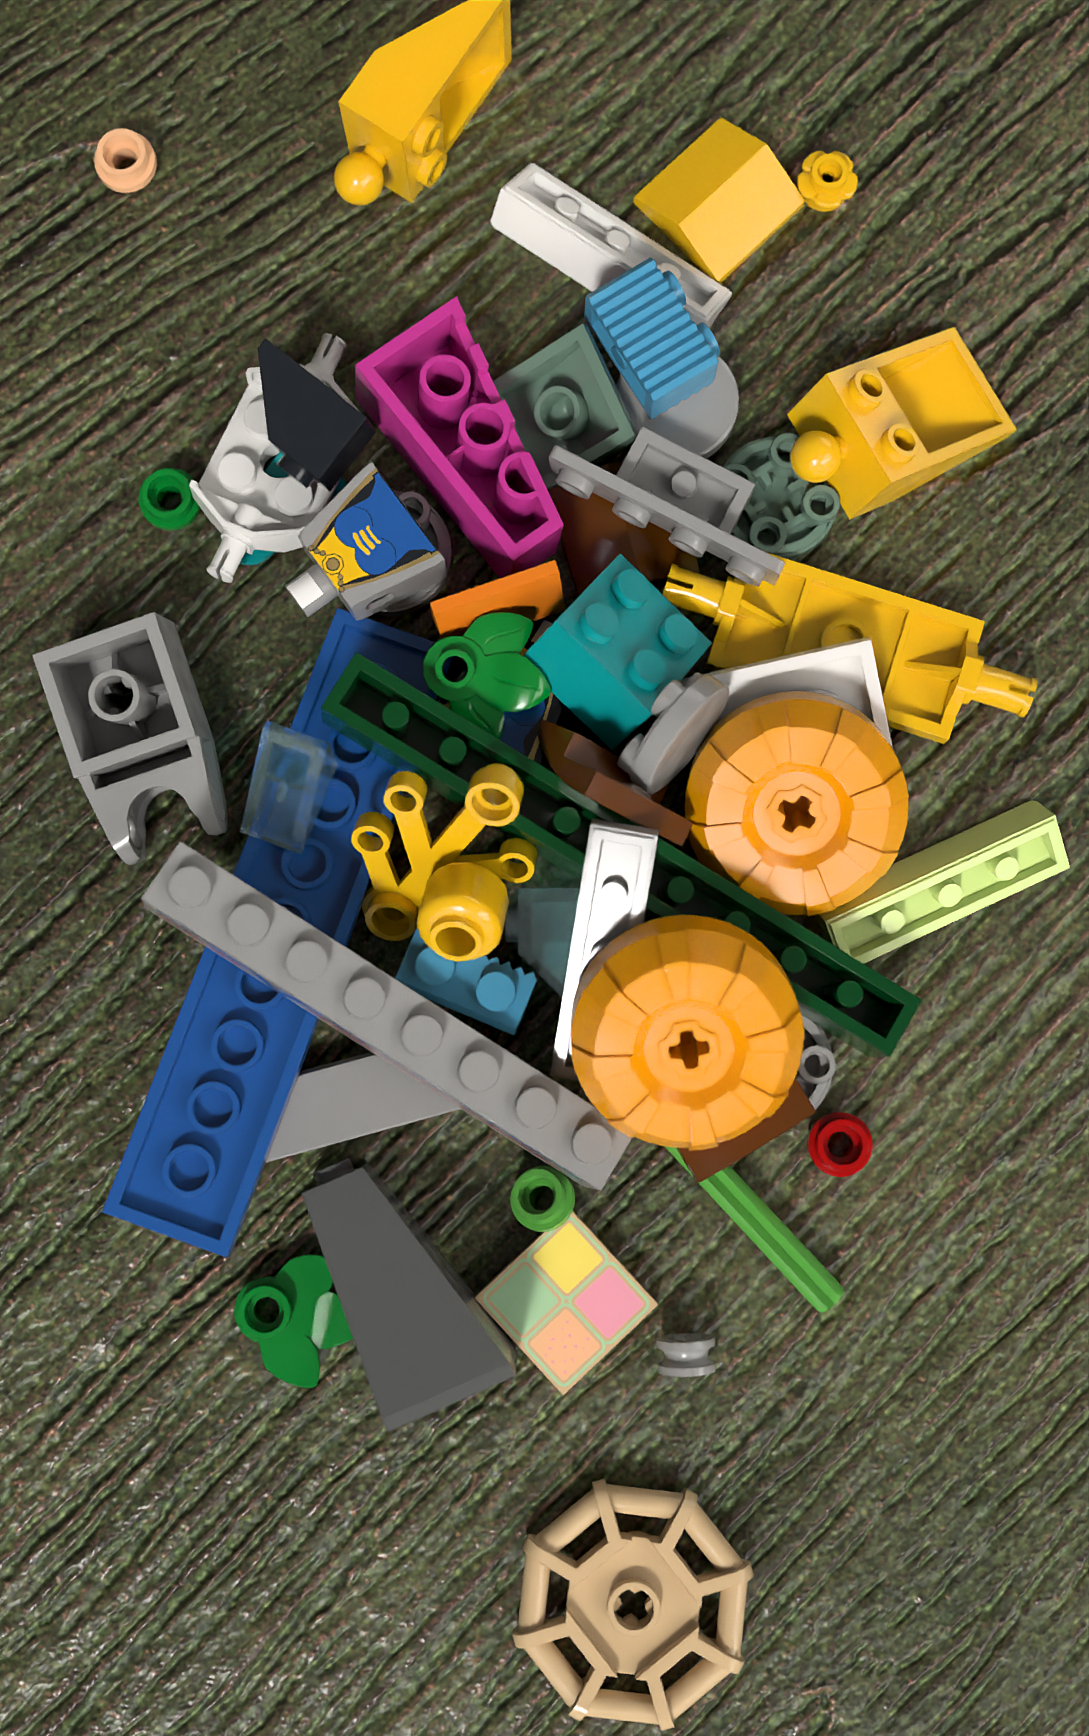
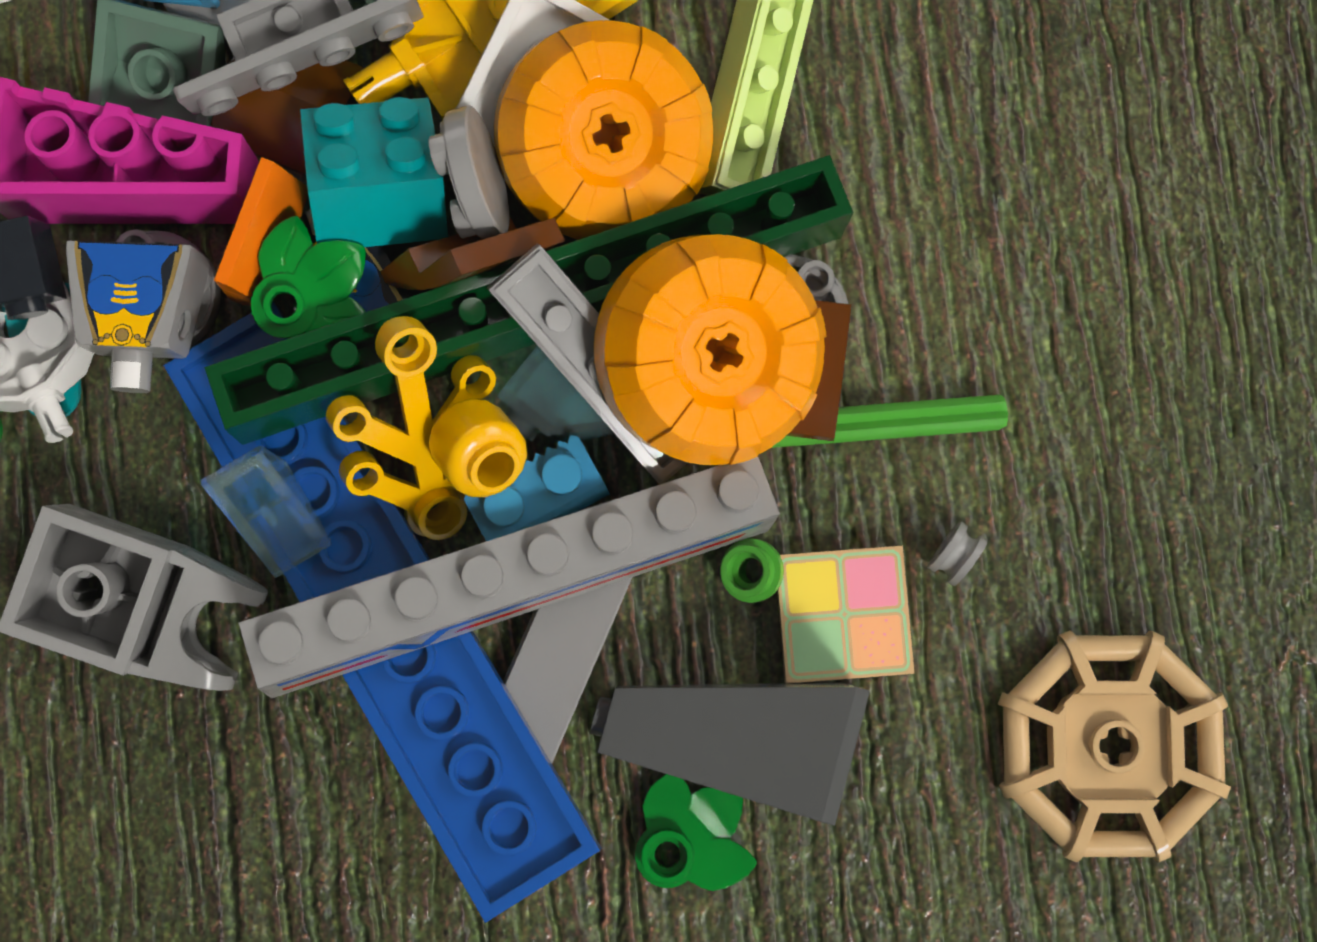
camera: 45 degrees left, 0 degrees up
red plate [807,1112,873,1177] -> none

